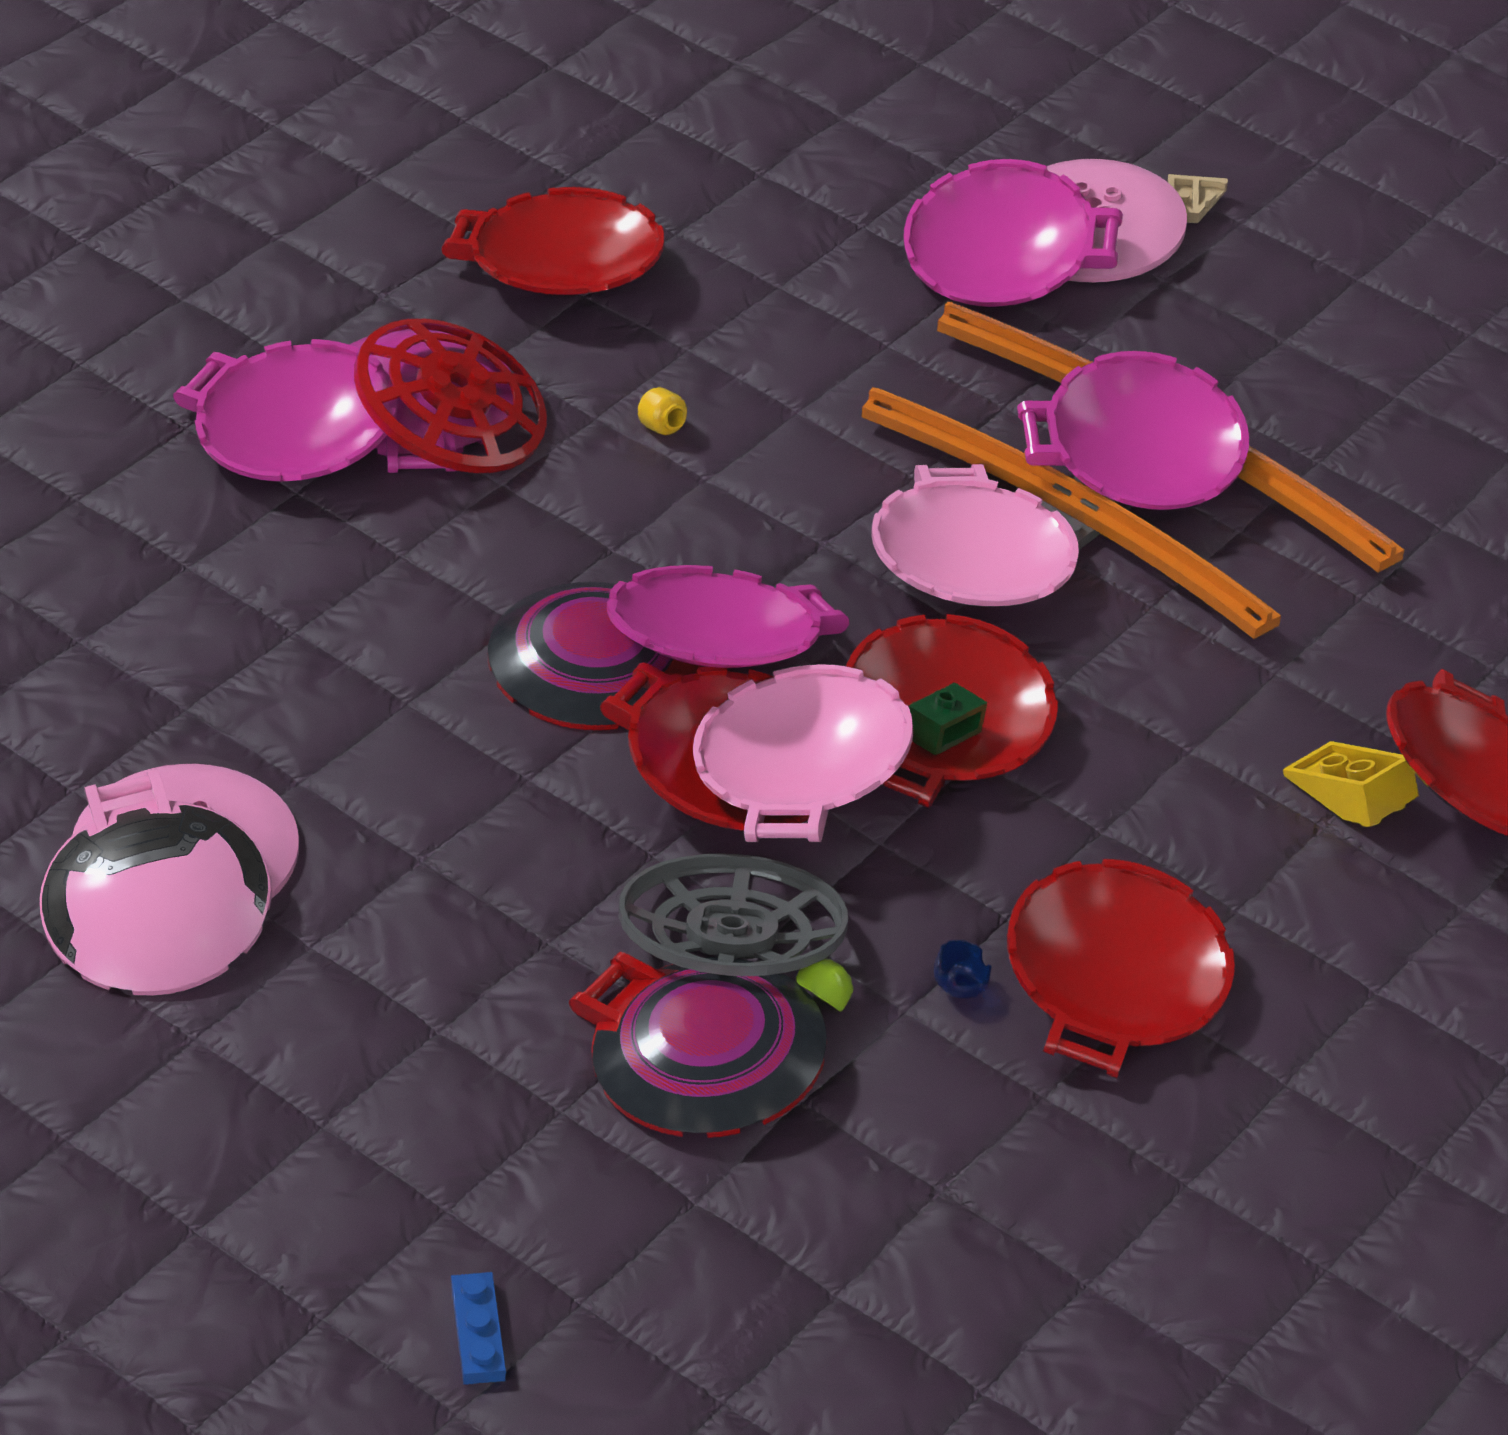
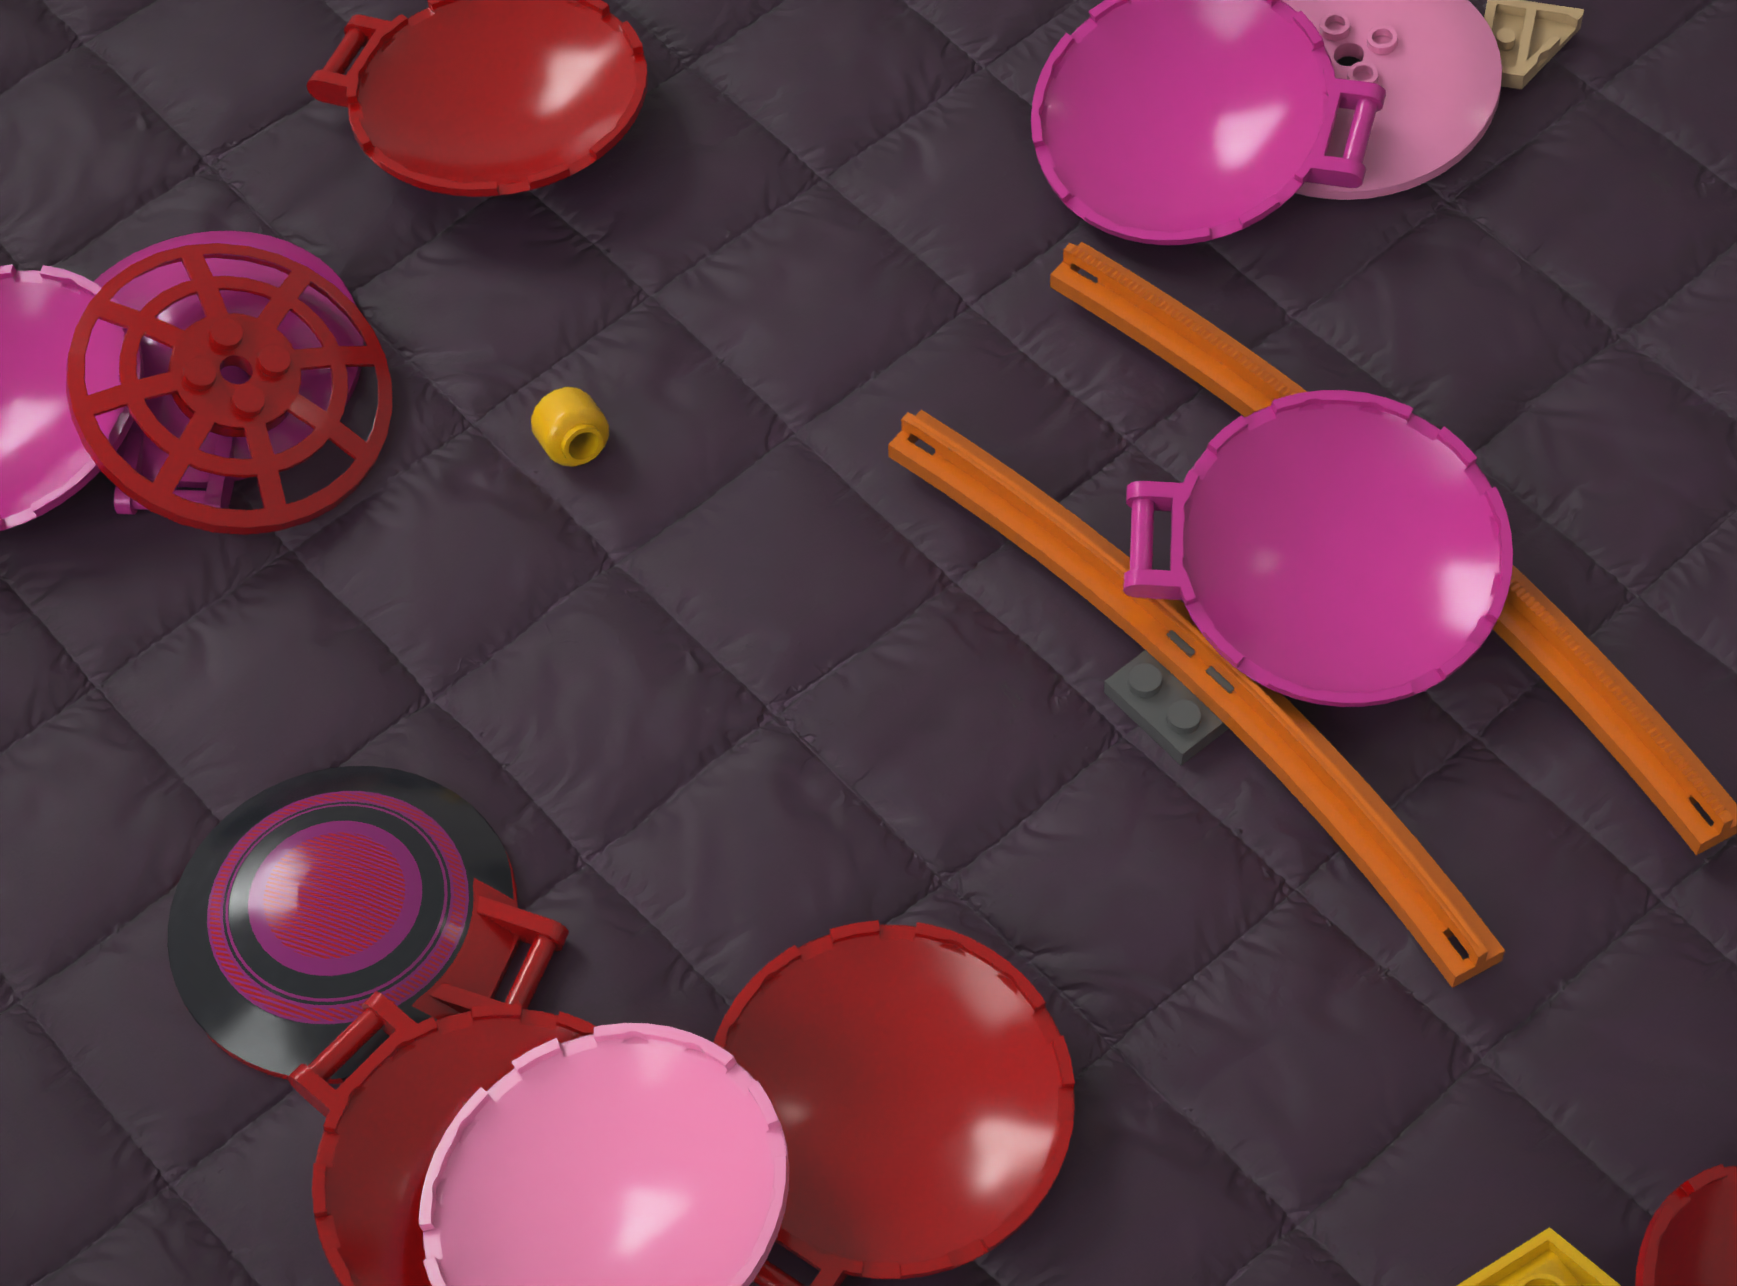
camera: 15 degrees right, 15 degrees up
dark pink dish [607,565,849,668] -> none
bright pink dish [872,464,1079,606] -> none
dark green brick [908,683,988,756] -> none

